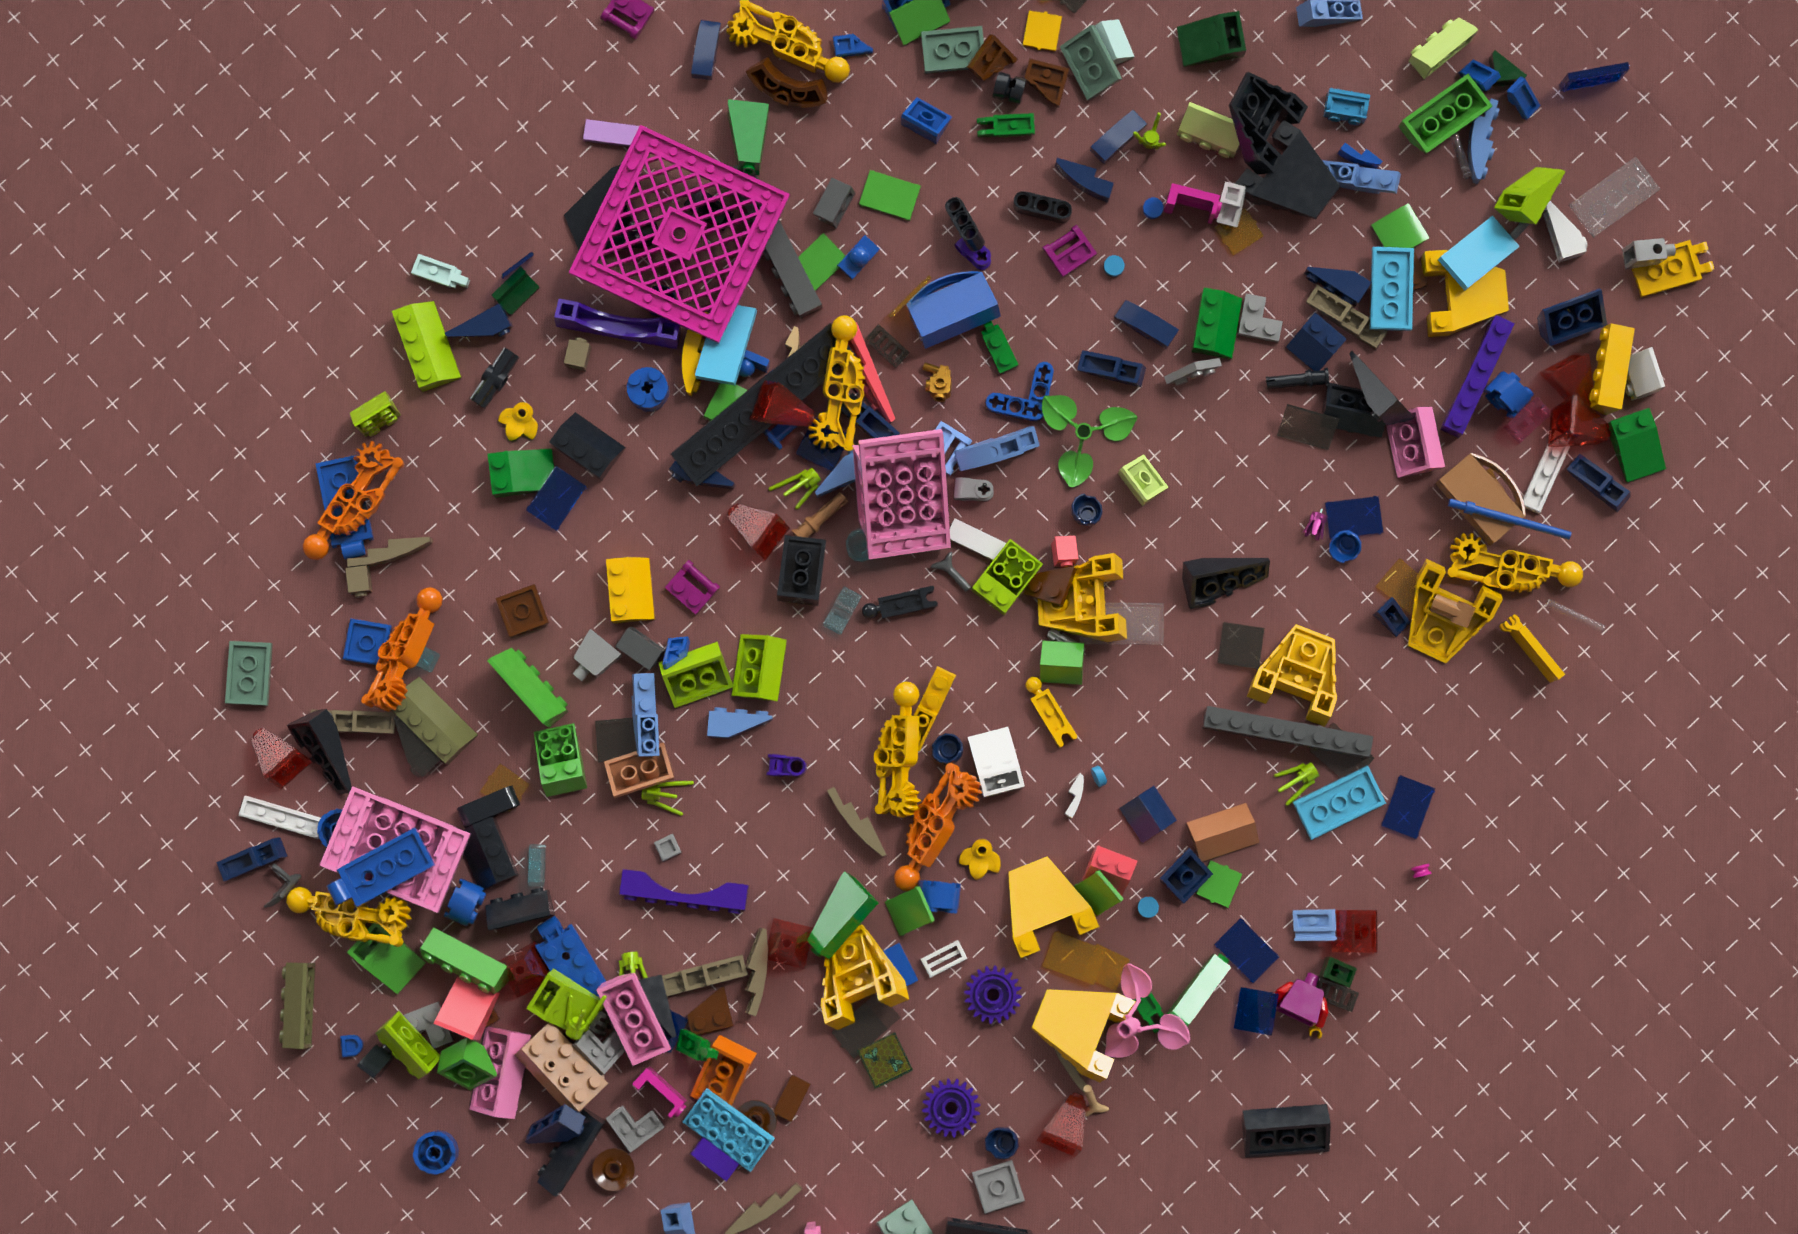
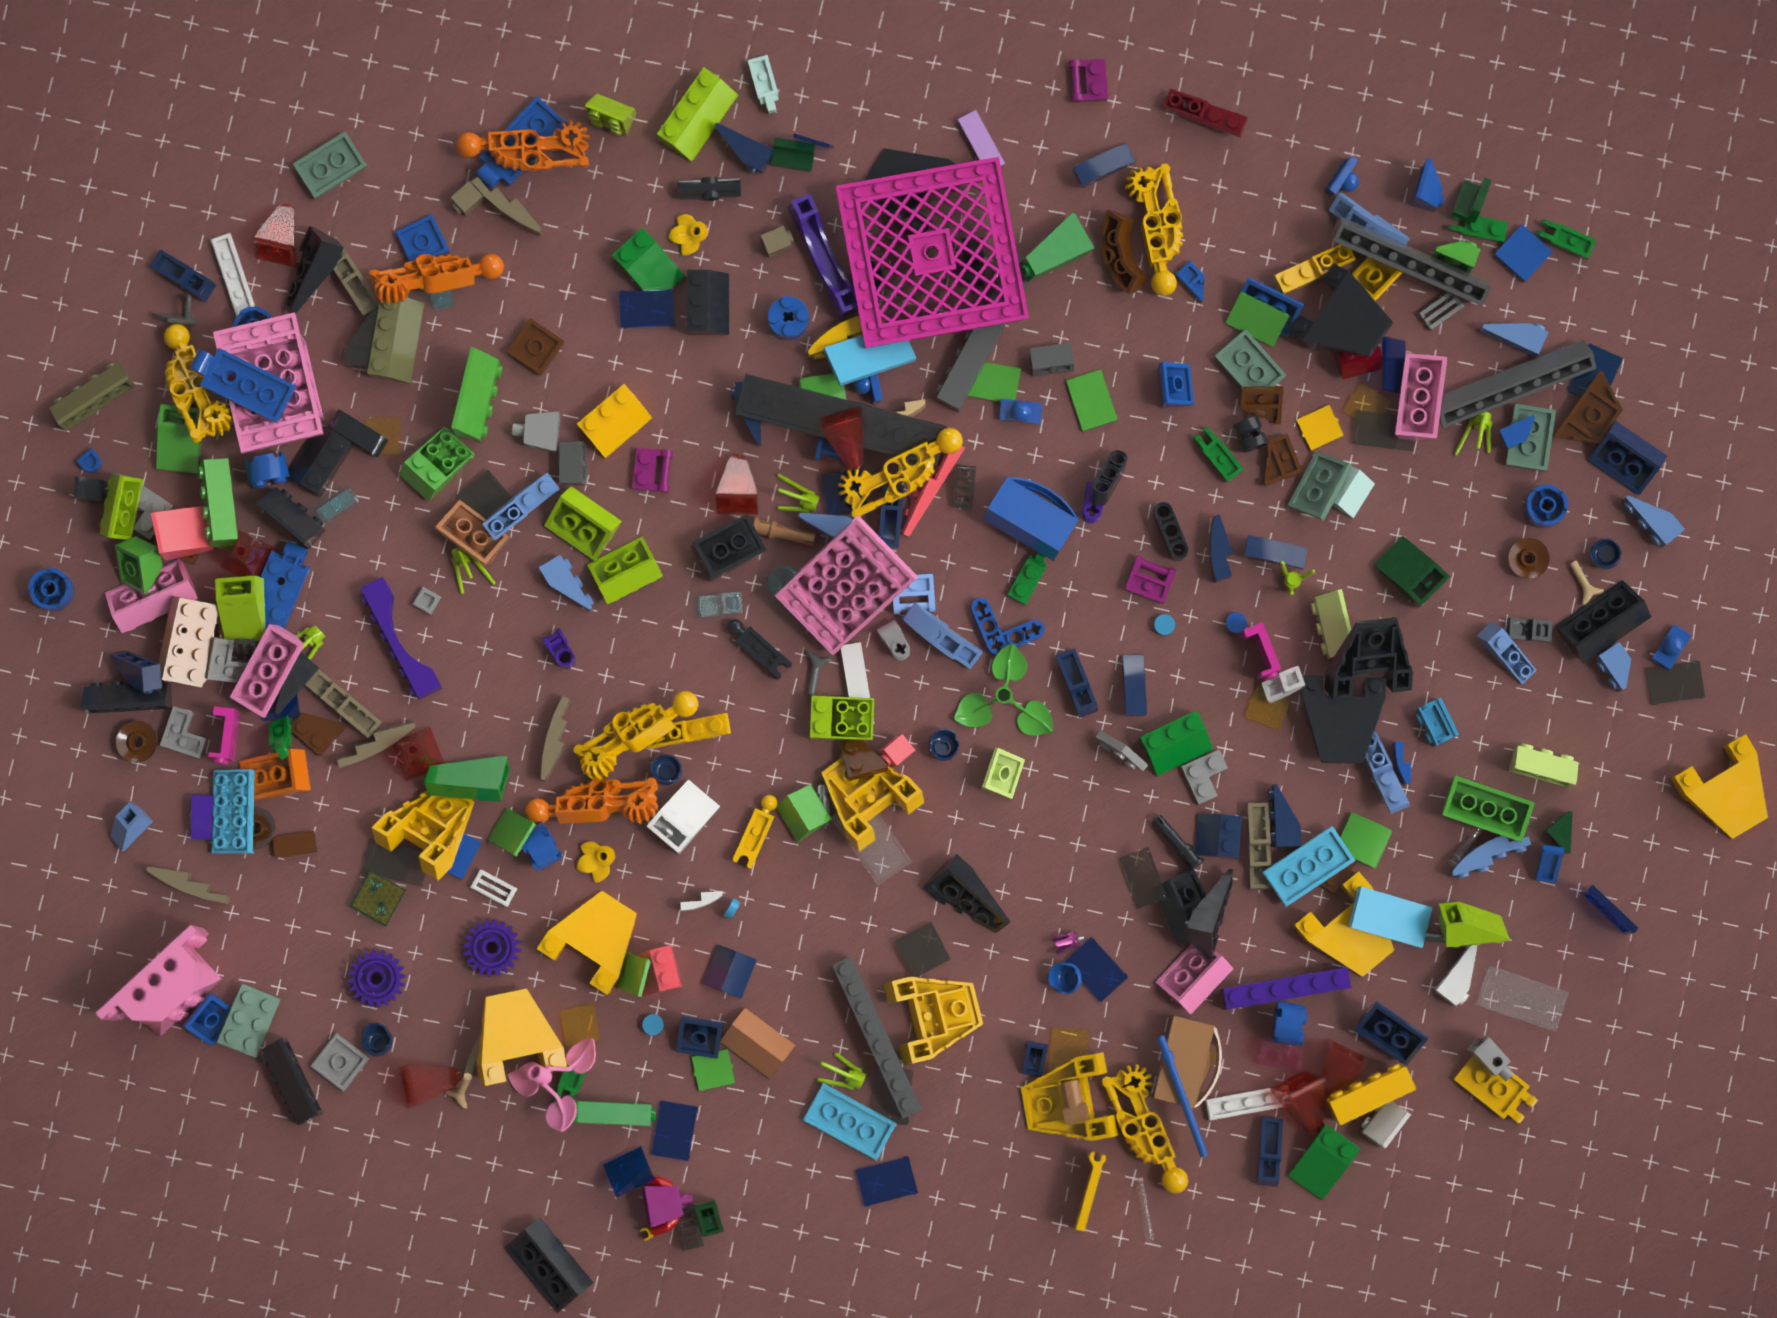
camera: 50 degrees right, 0 degrees up
lime plant [565,995,607,1040] -> none
blue tile [662,636,690,669] -> none
clear yellow piece [887,275,931,318] -> none
pearl gold piece [923,362,952,402] -> none
clear yellow piece [1043,931,1106,985] -> none
light blue plate [1293,909,1337,941] -> none
clear red slope [1331,910,1378,953] -> none
dark pink bush [1411,863,1432,878] -> none
blue tile [1458,59,1501,92] -> none

